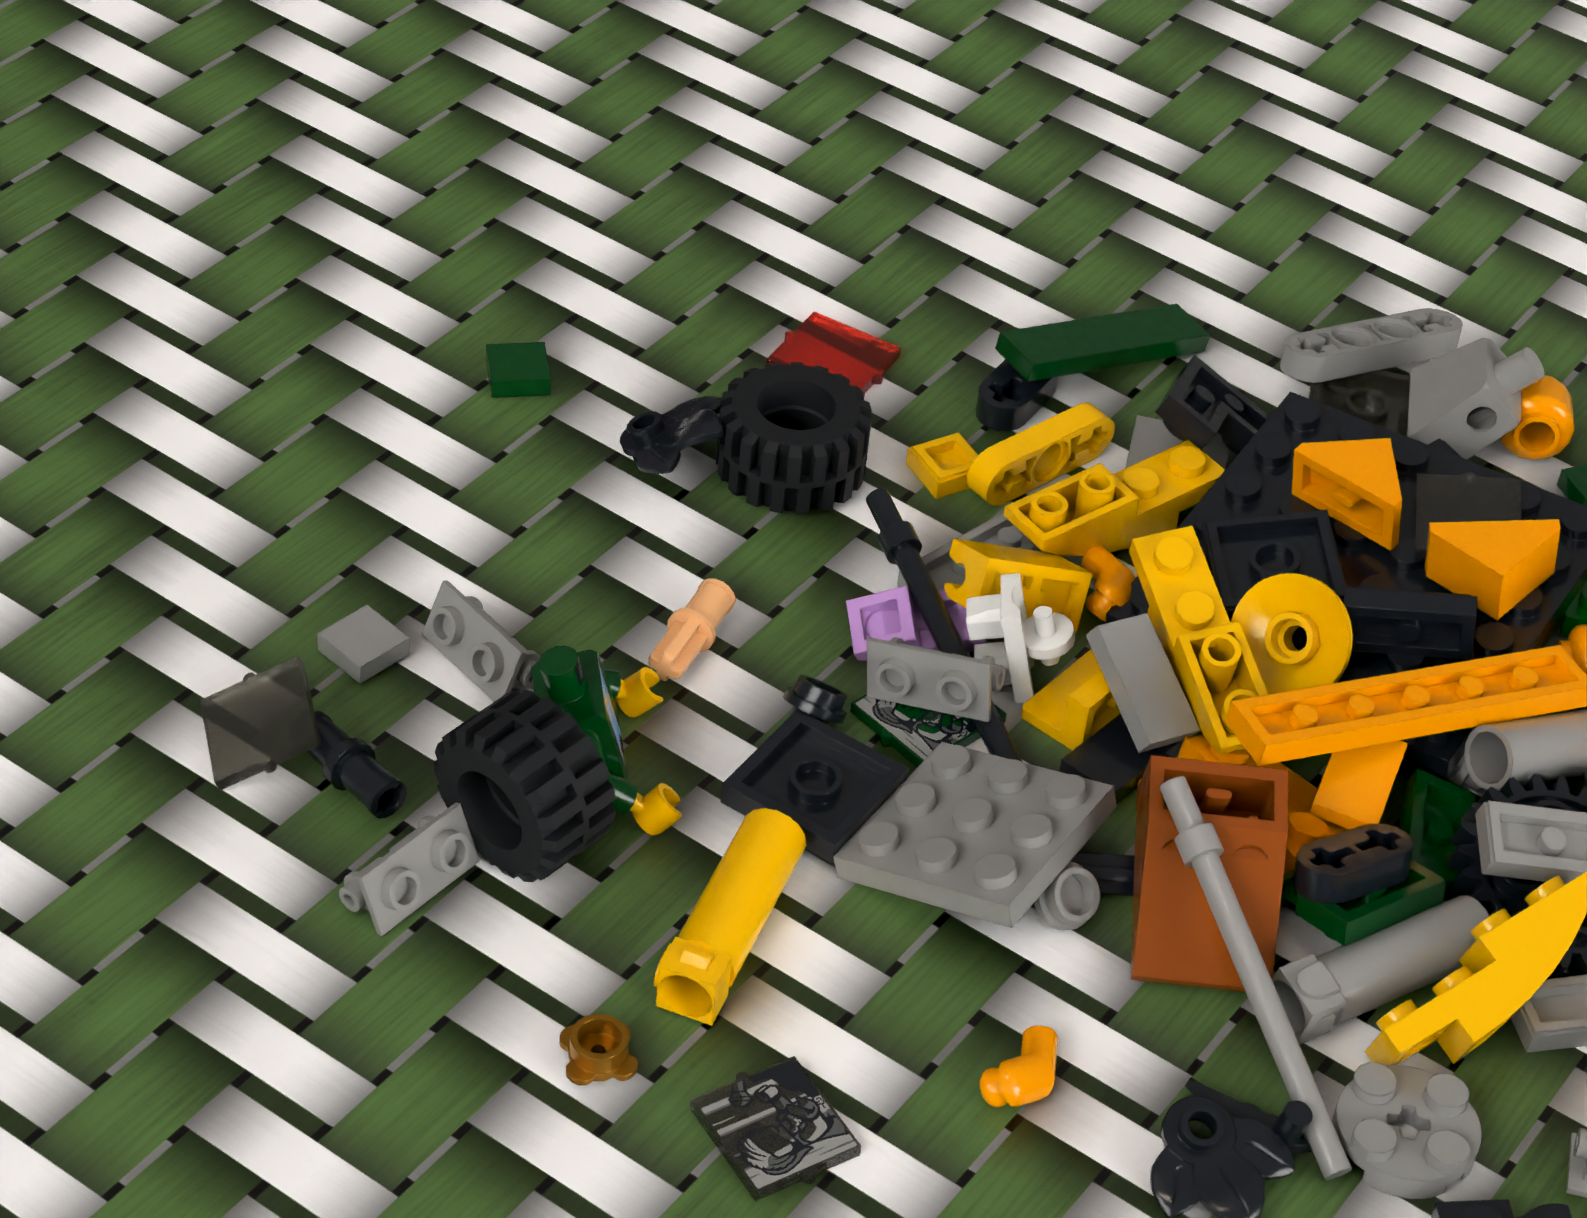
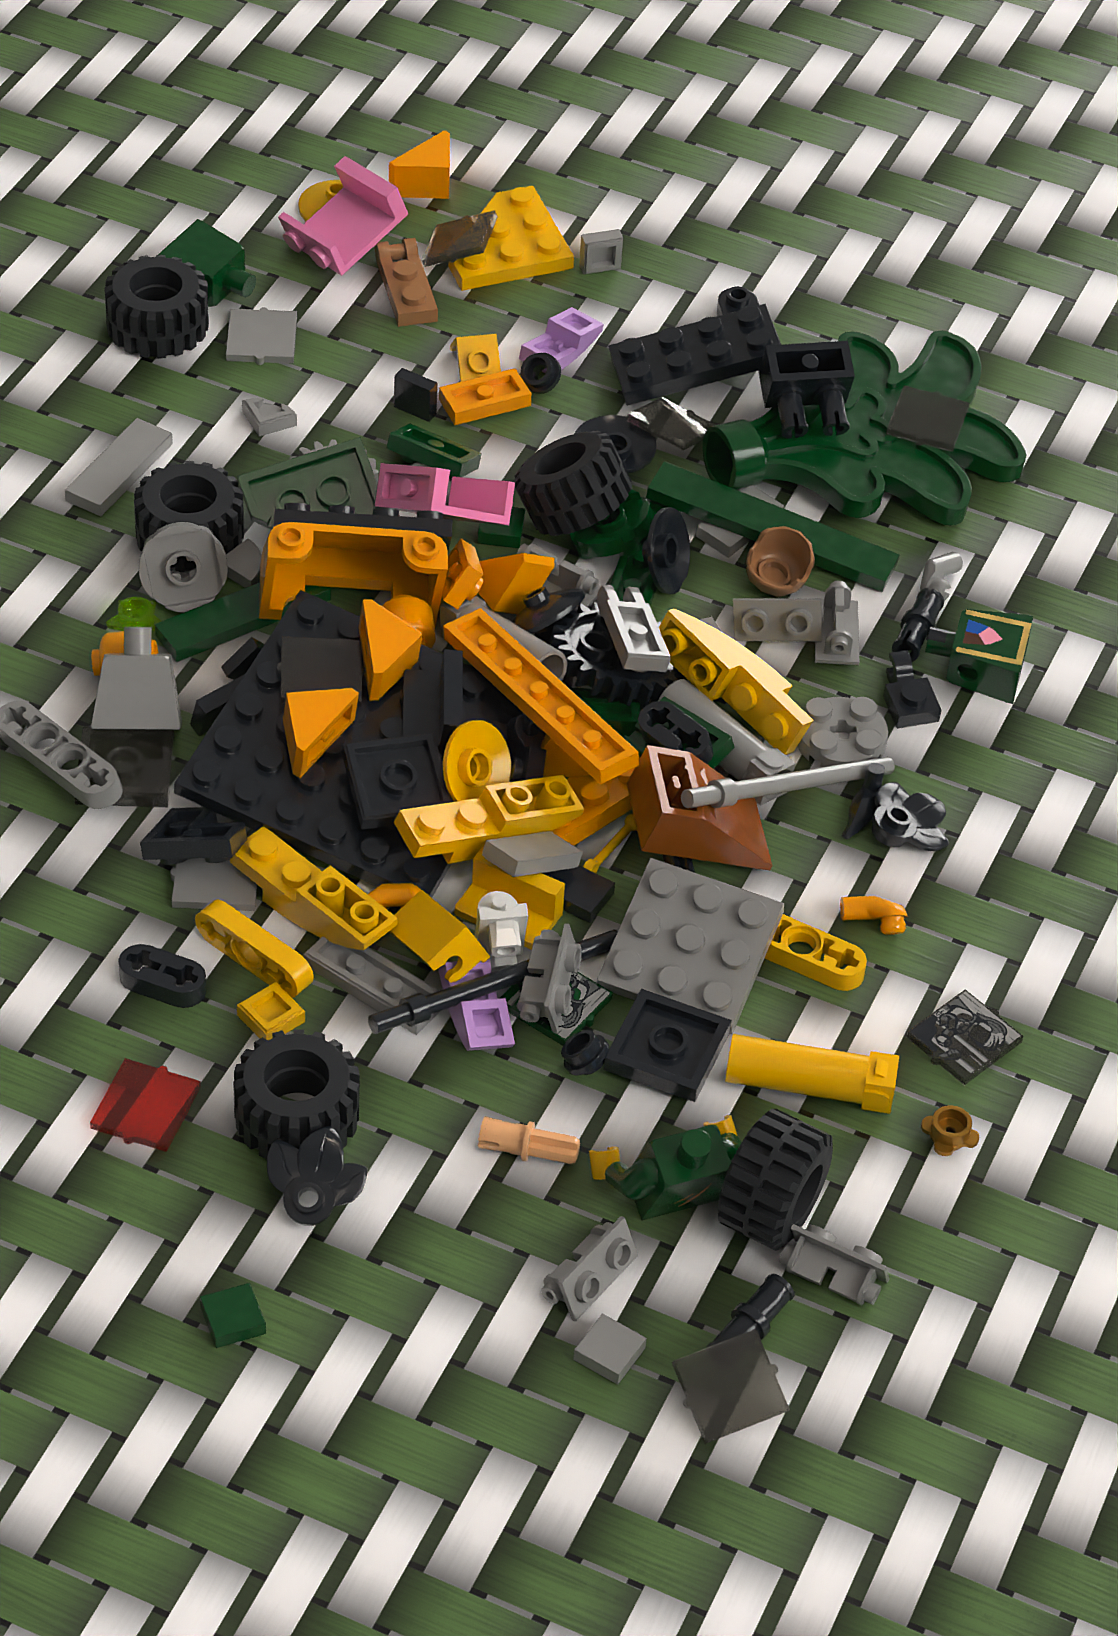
camera: 100 degrees left, 5 degrees up
dark green tile [995,304,1211,382] -> none
none -> yellow beam [765,914,867,991]

